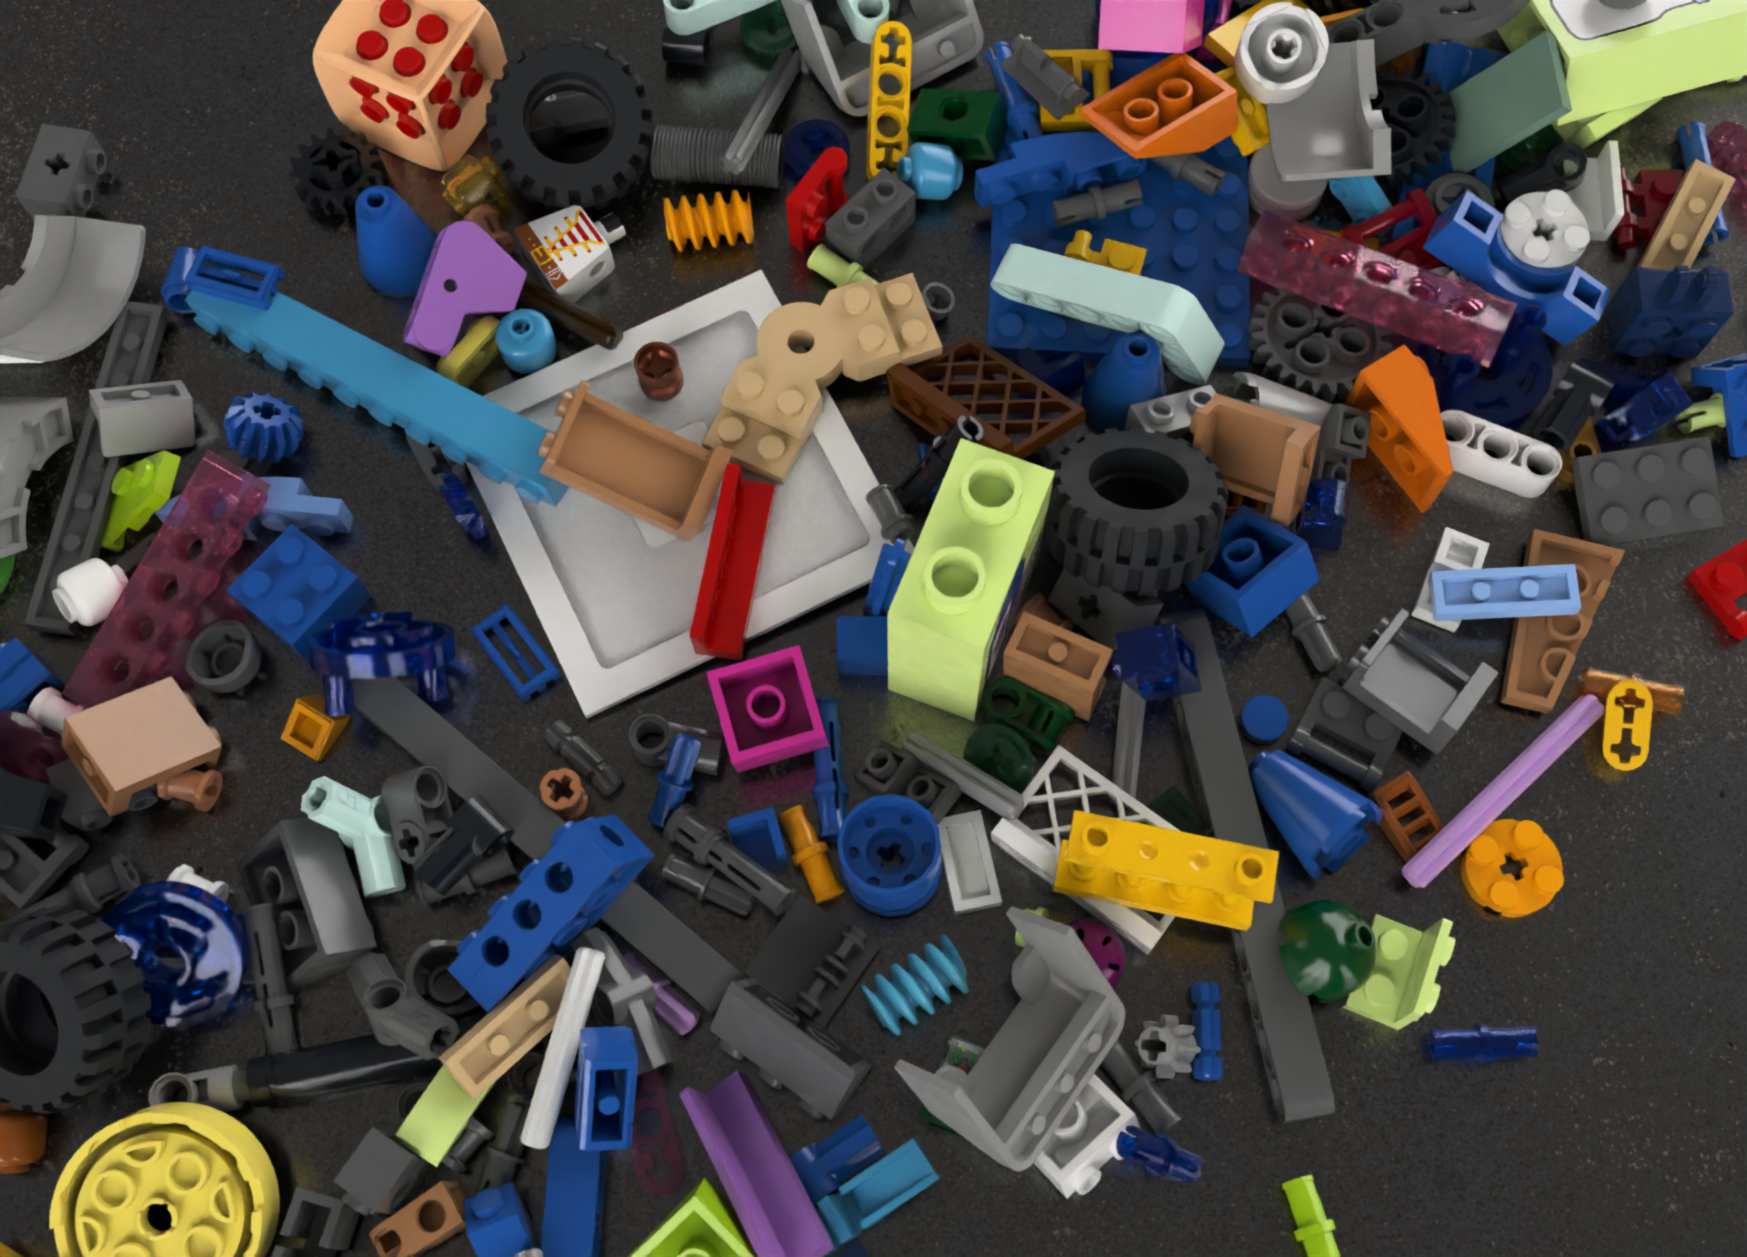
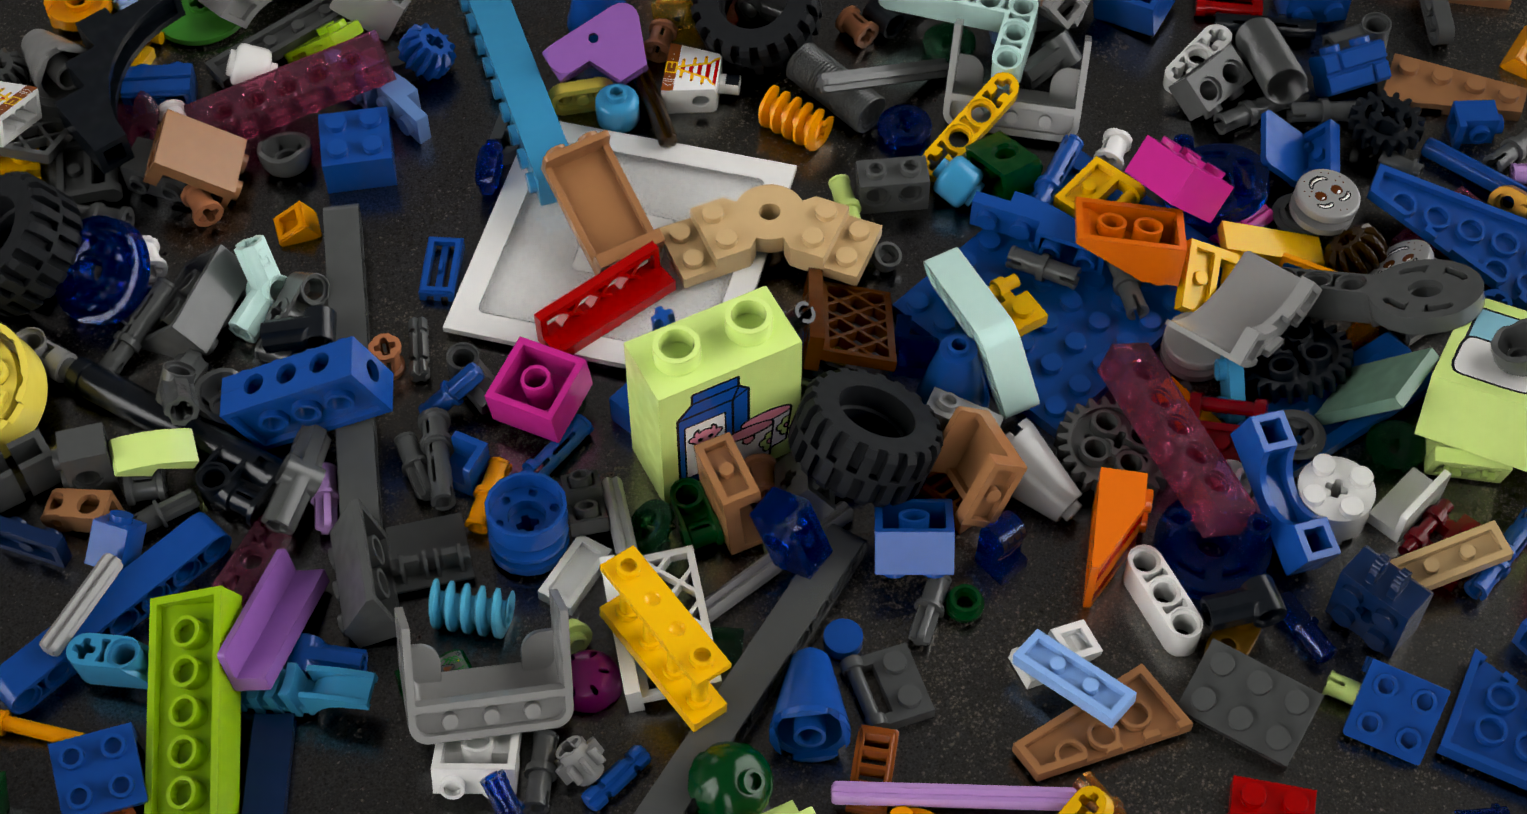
camera: 40 degrees right, 15 degrees down
clear blue piece [308,611,456,716] -> none
tan plate [439,954,571,1100] -> none
white axle [520,947,605,1149] -> none
blue brick [574,1026,638,1151] -> none
copper wheel [634,342,684,401] -> none
red plate [786,147,849,253] -> none
dark grey hinge [1000,34,1090,120] -> none
white brick [1234,2,1329,104] -> none
dark grey slope [1307,403,1371,504] -> none
panel [1342,608,1499,755] -> none
black piece [1496,143,1587,207] -> none
clear blue leg [1596,368,1693,450] -> none
none -> nougat bush [835,5,879,49]
none -> dark green plate [945,584,984,623]
none -> white bush [1093,128,1133,171]

